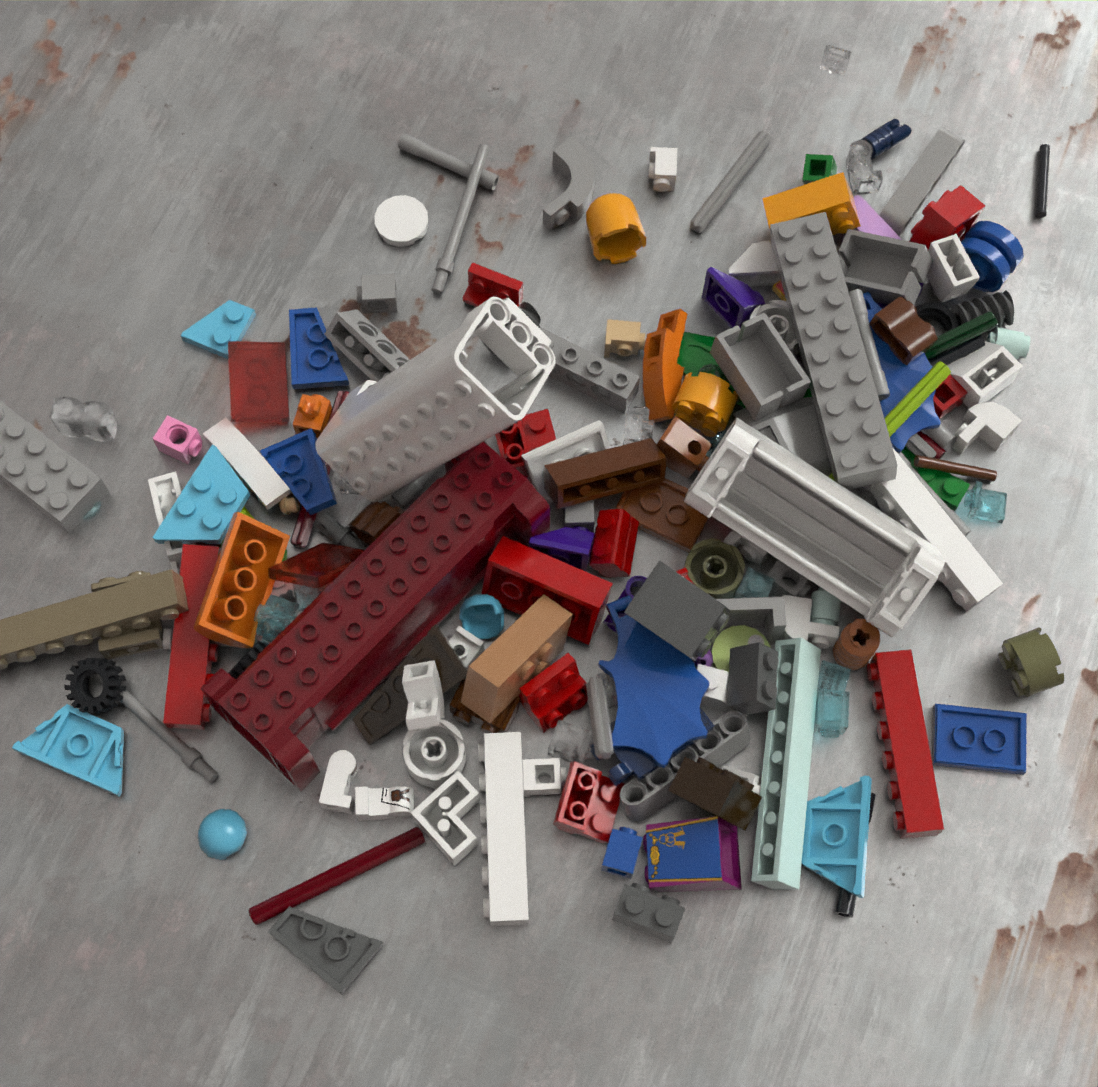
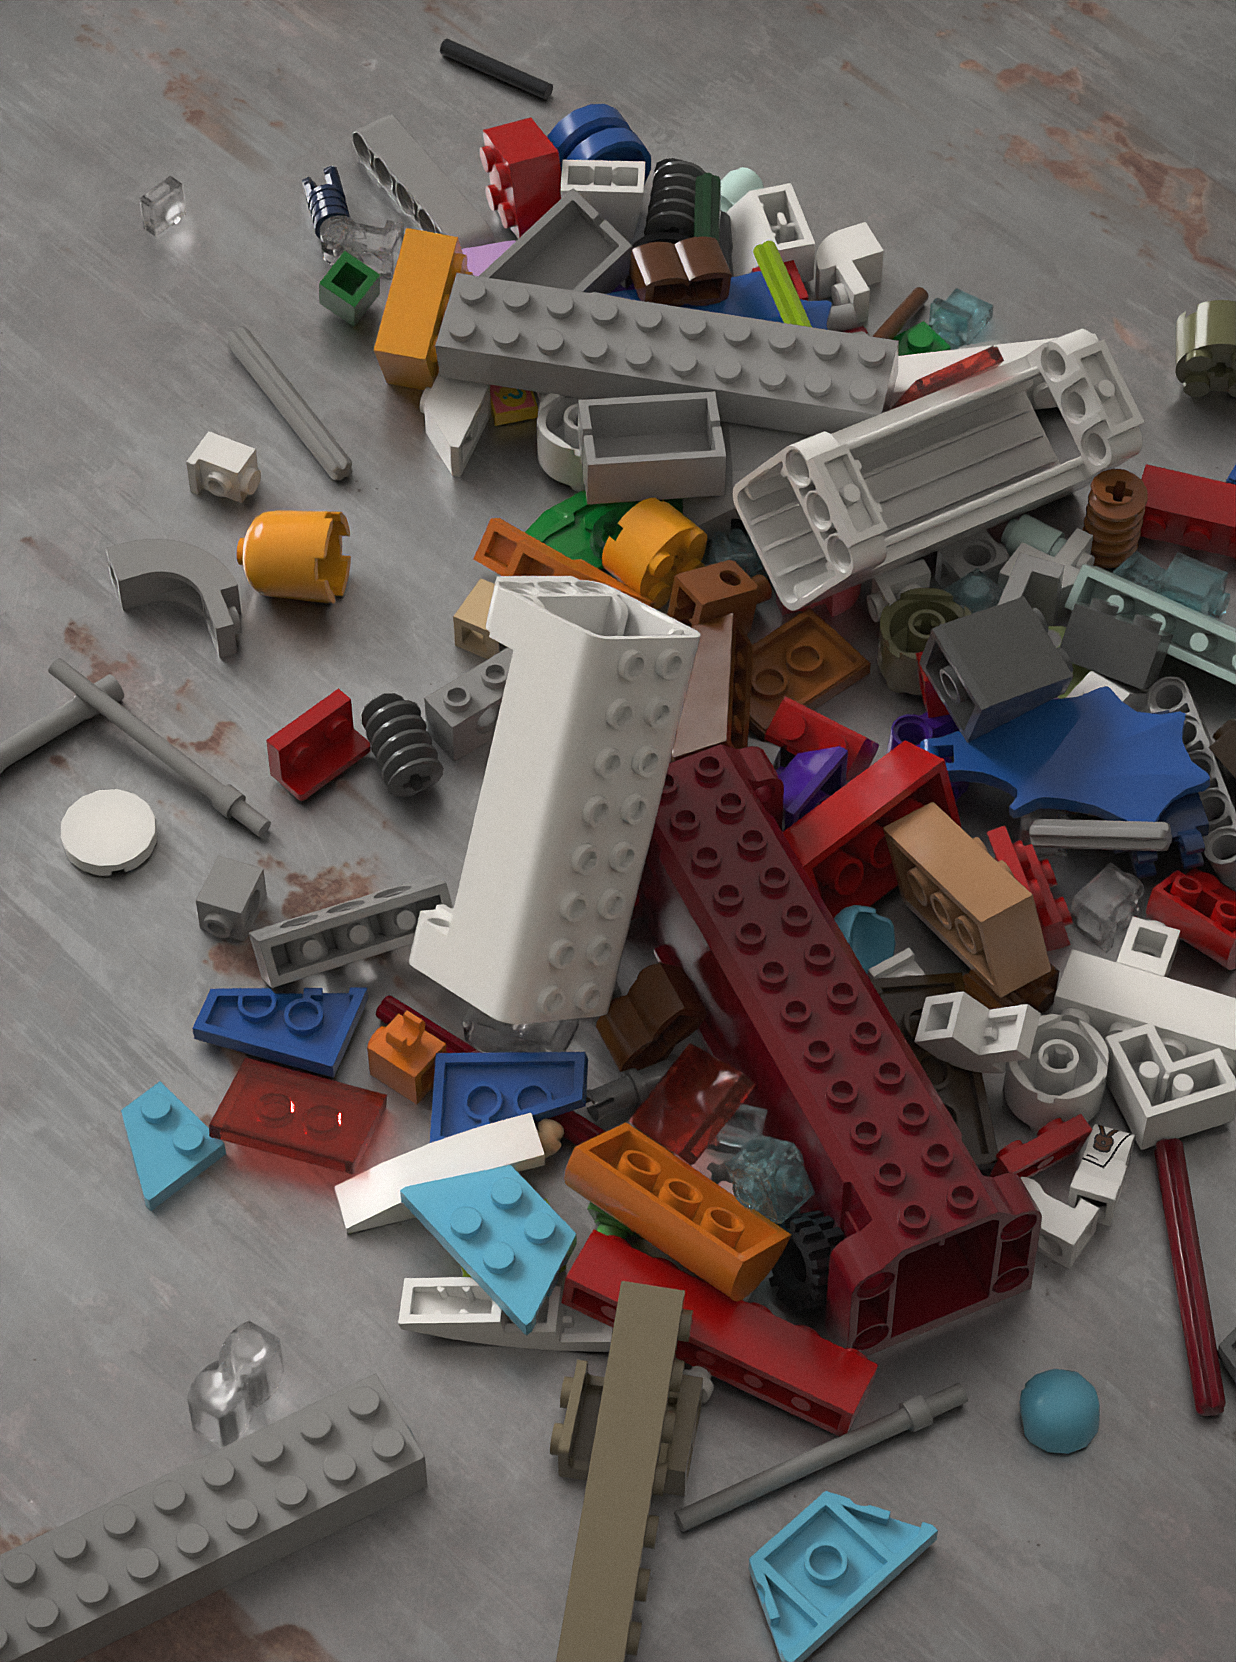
camera: 65 degrees left, 15 degrees down
black tyre [65,658,126,713] -> none
bright pink brick [153,415,203,464] -> none
dark purple slope [702,267,766,329] -> none
none -> clear red tile [890,345,1004,410]
none -> red plate [989,1114,1093,1178]

